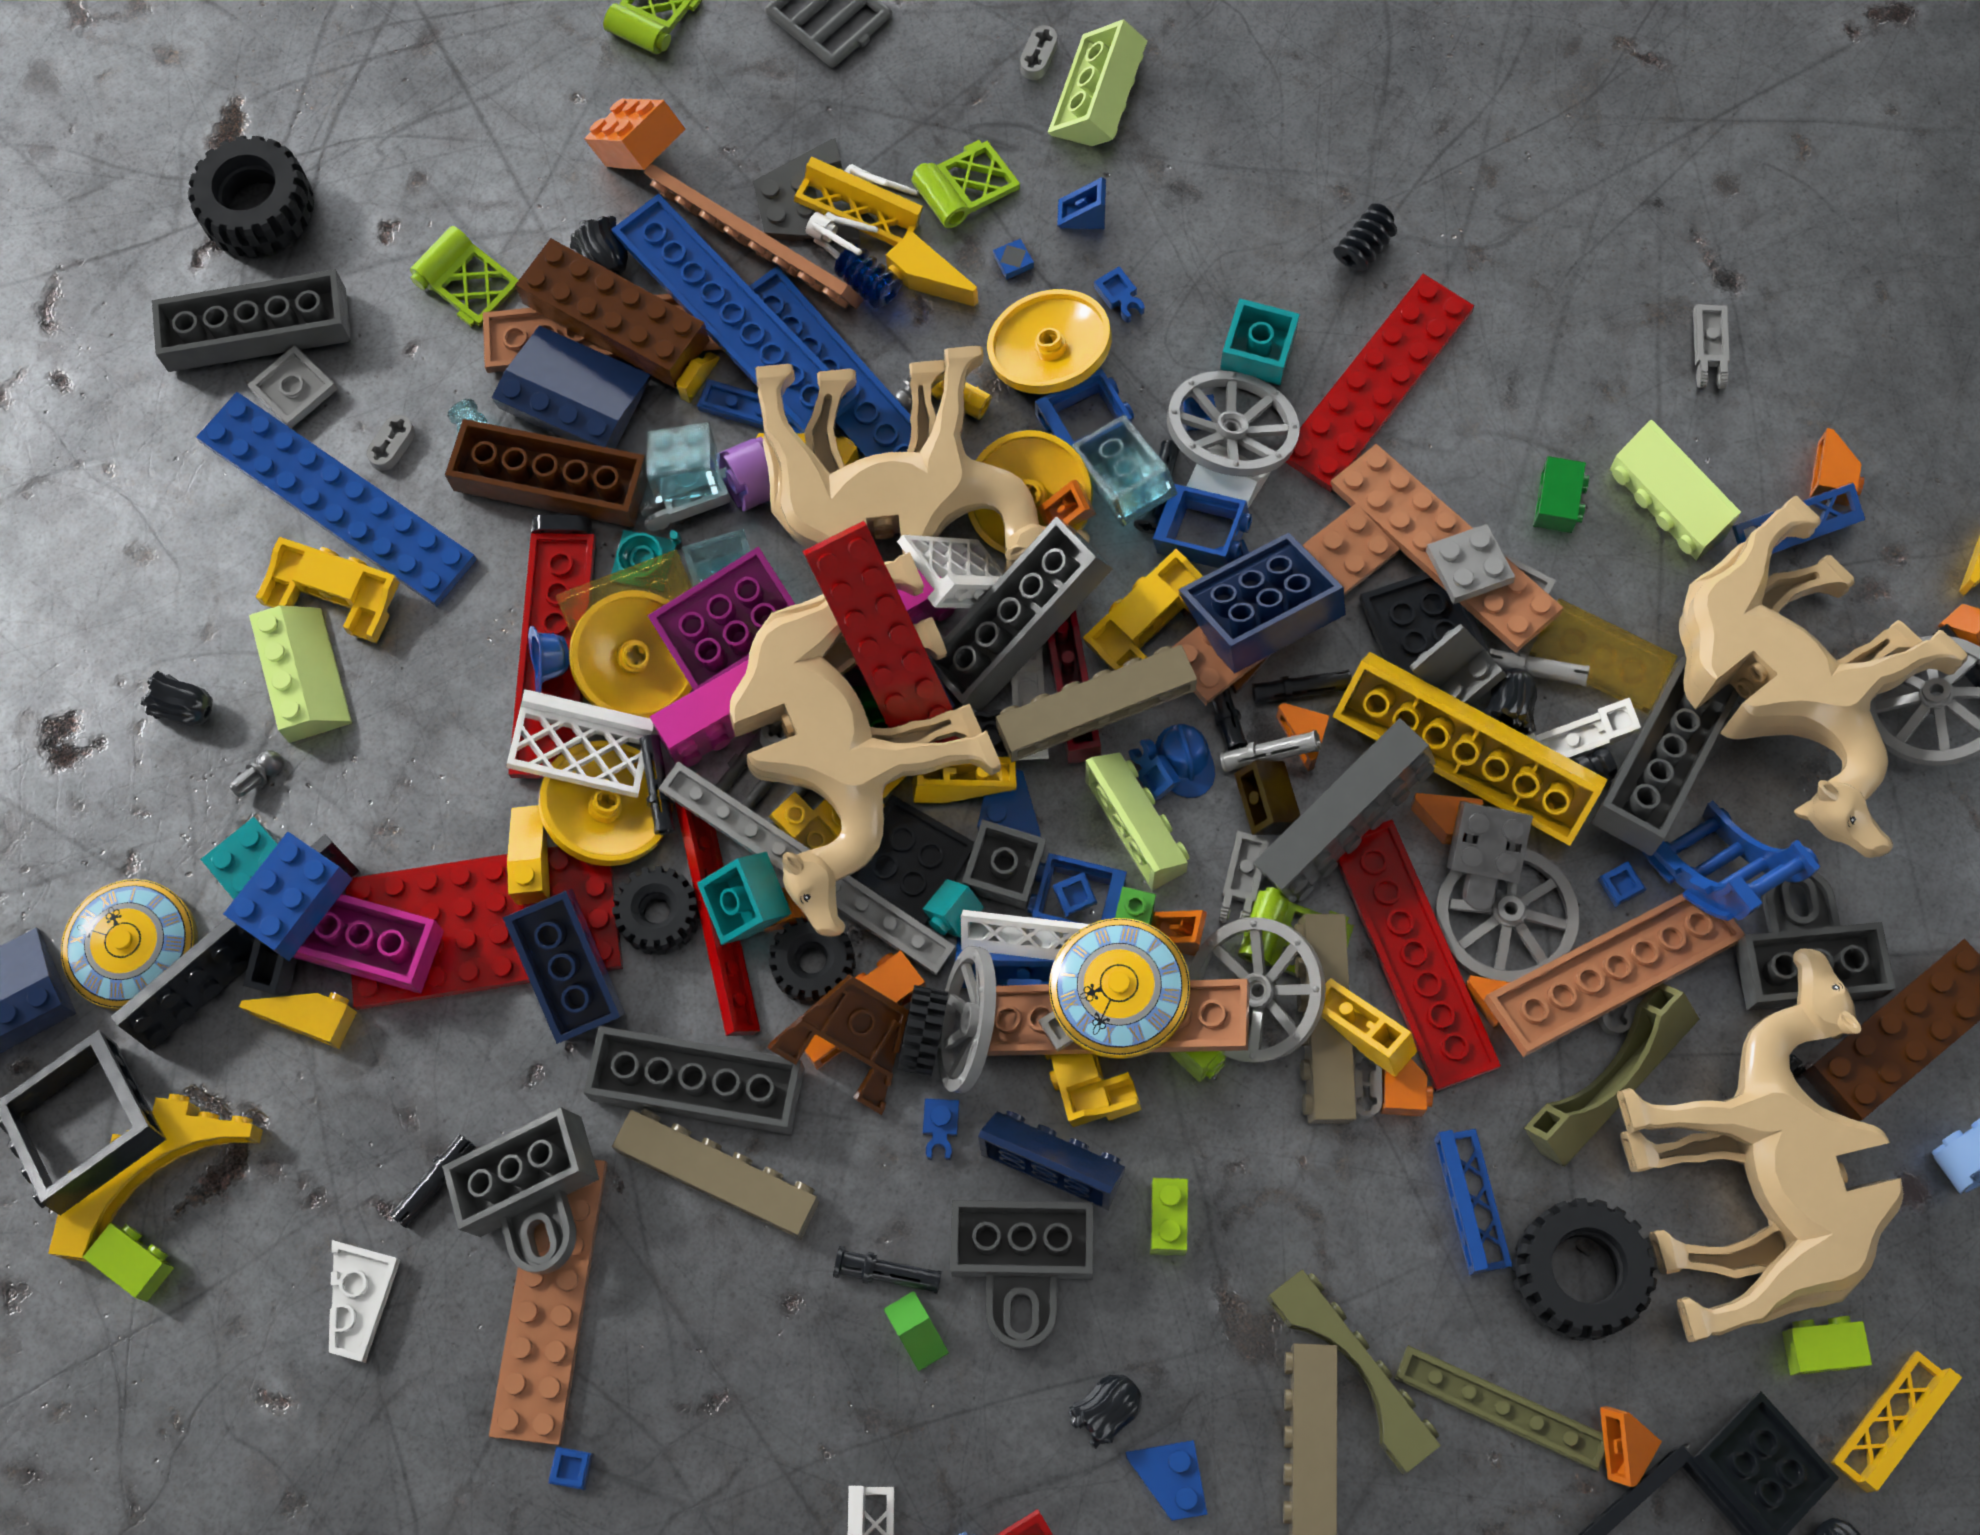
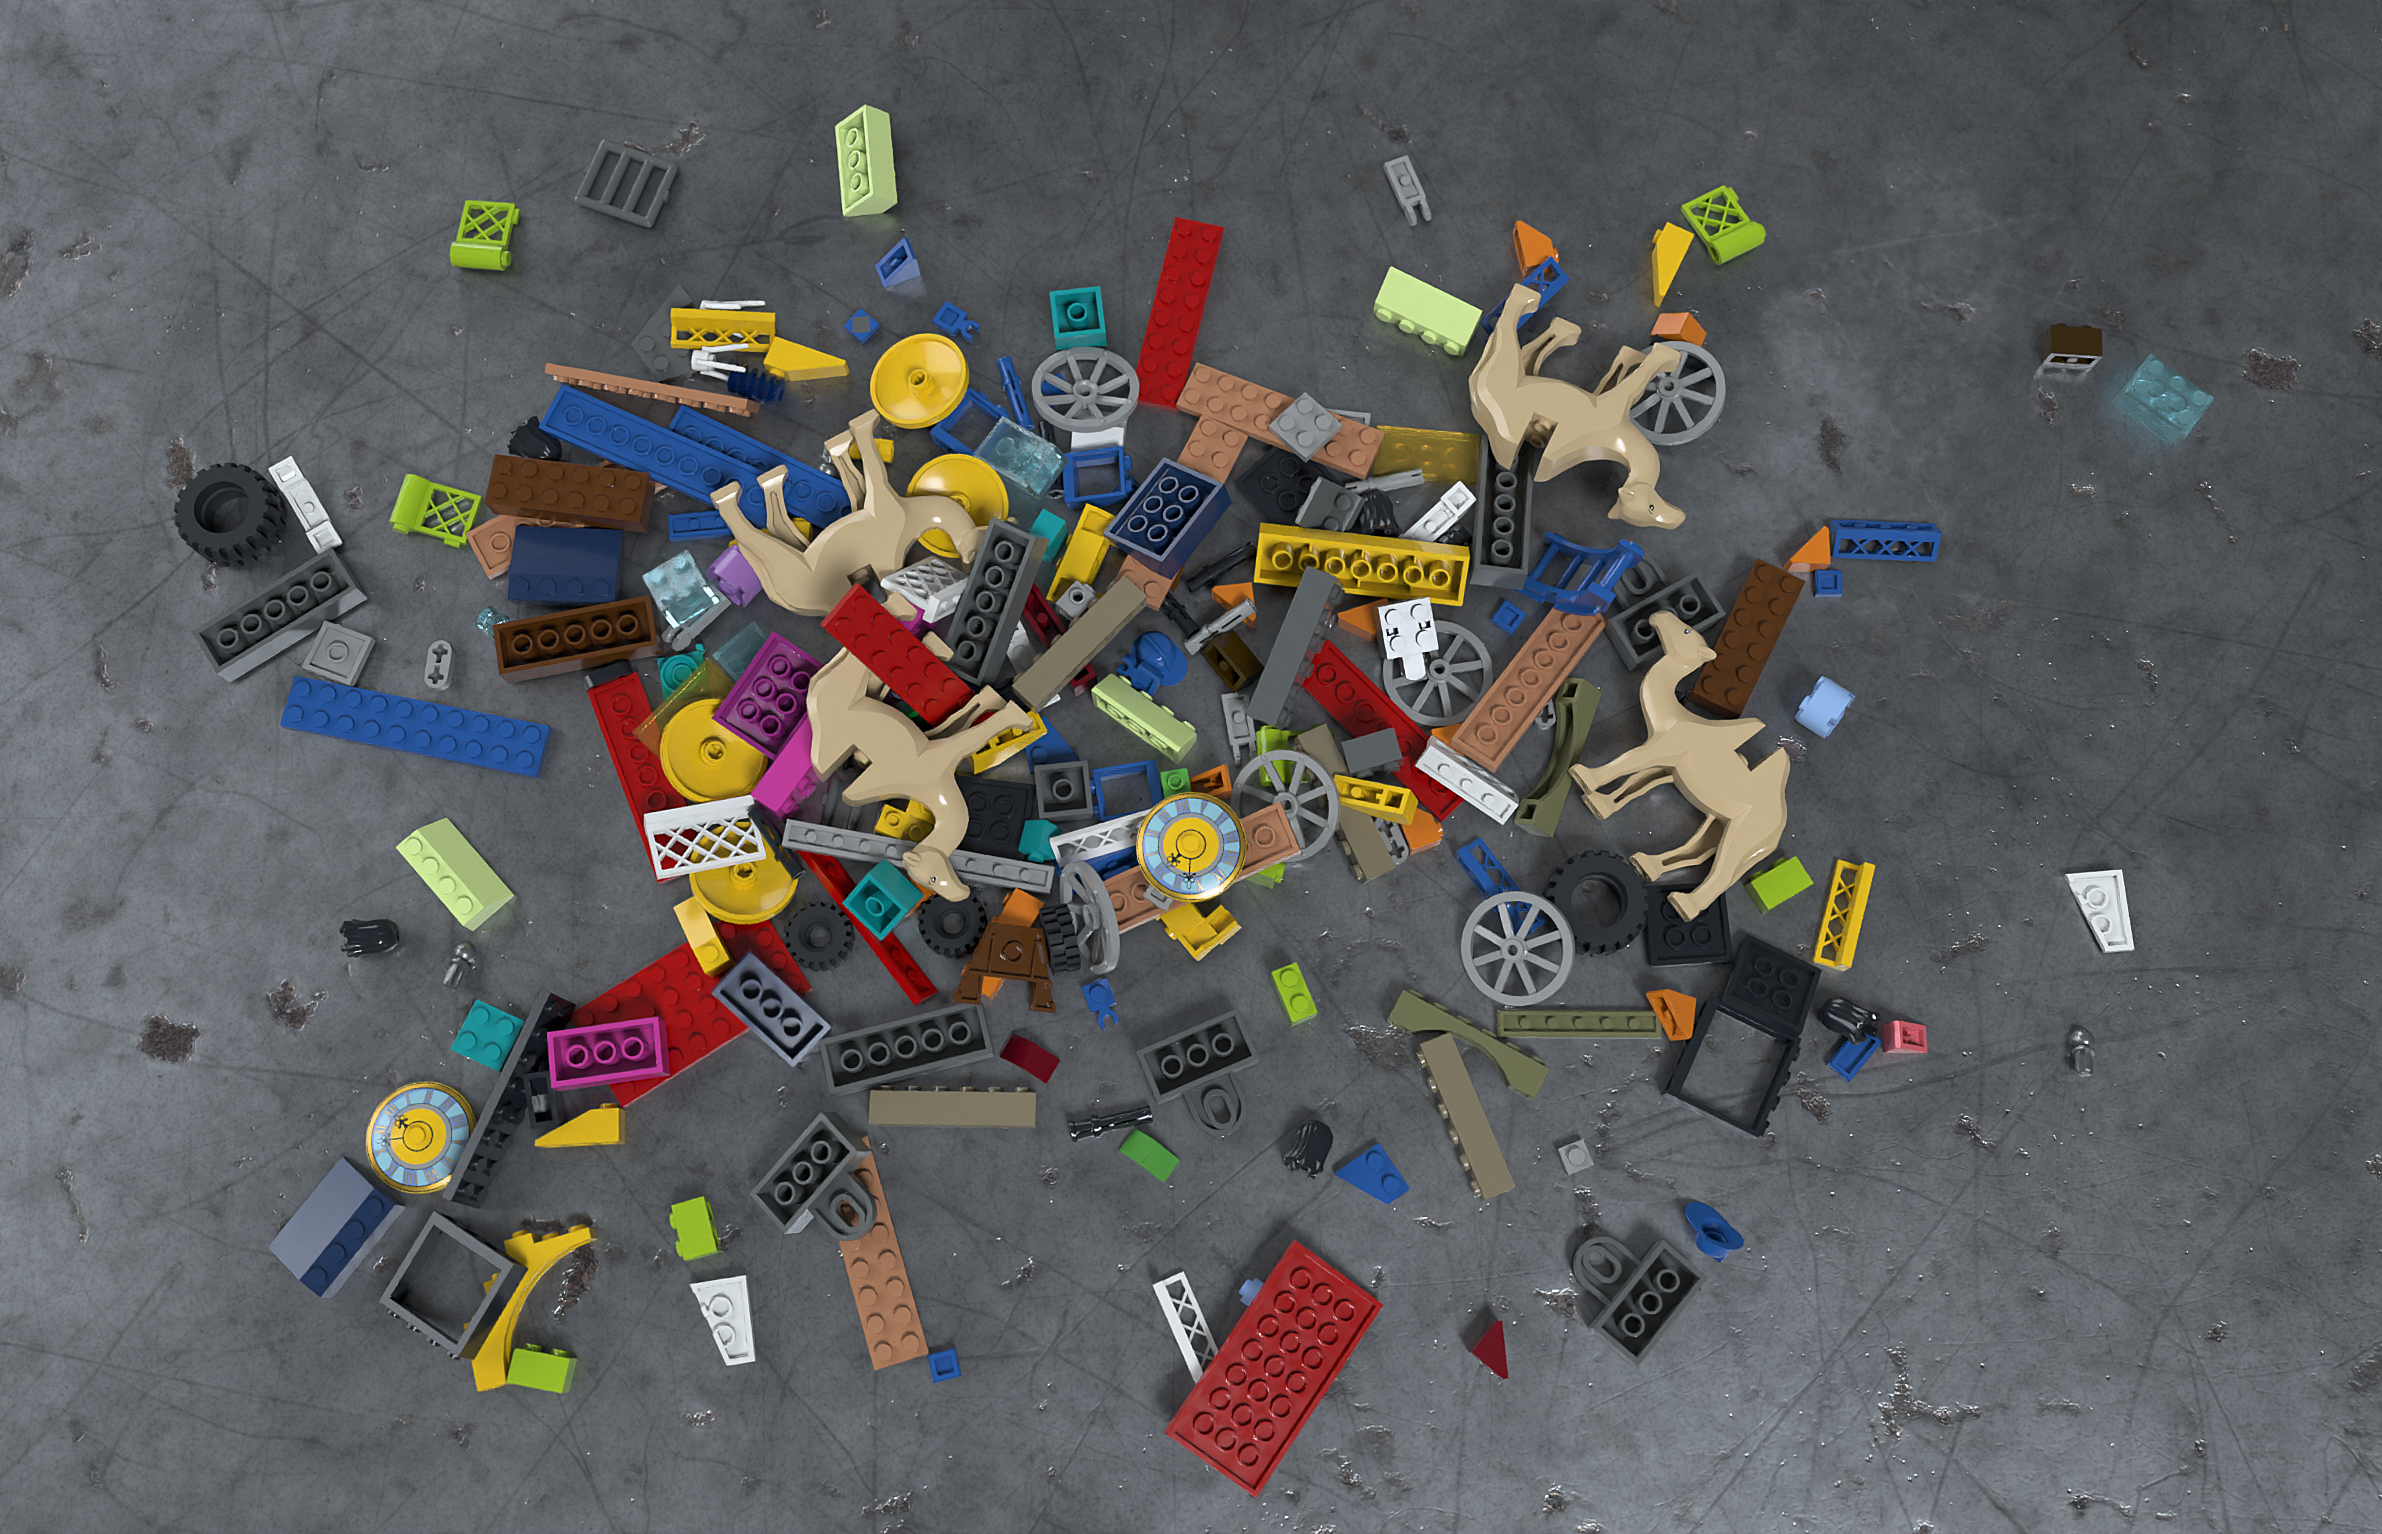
camera: 30 degrees left, 5 degrees up
blue brick [223,832,353,961] -> none
yellow bracket [256,537,400,644] -> none
black pin [389,1133,476,1228] -> none
blue piece [528,626,570,693] -> none
orange brick [584,98,686,170] -> none
yellow tile [676,352,720,403] -> none
lime piece [911,140,1020,229] -> none
dark blue slope [978,1111,1125,1211] -> none
light grey beam [1020,25,1058,80] -> none
orange slope [1038,479,1096,527] -> none
blue tile [1052,872,1098,917] -> none
black piece [1333,203,1397,272] -> none
green brick [1533,456,1589,533] -> none
none -> white slope [268,456,343,555]
none -> lime brick [669,1196,722,1261]
none -> blue pin [996,356,1034,433]
none -> dark red slope [1000,1033,1061,1084]
none -> teal brick [1030,508,1068,564]
none -> light grey brick [1055,580,1097,623]
none -> dark grey brick [1341,727,1404,780]
none -> white fence [1415,735,1519,825]
none -> light grey wheel [1461,891,1575,1006]
none -> black plate [1644,883,1734,968]

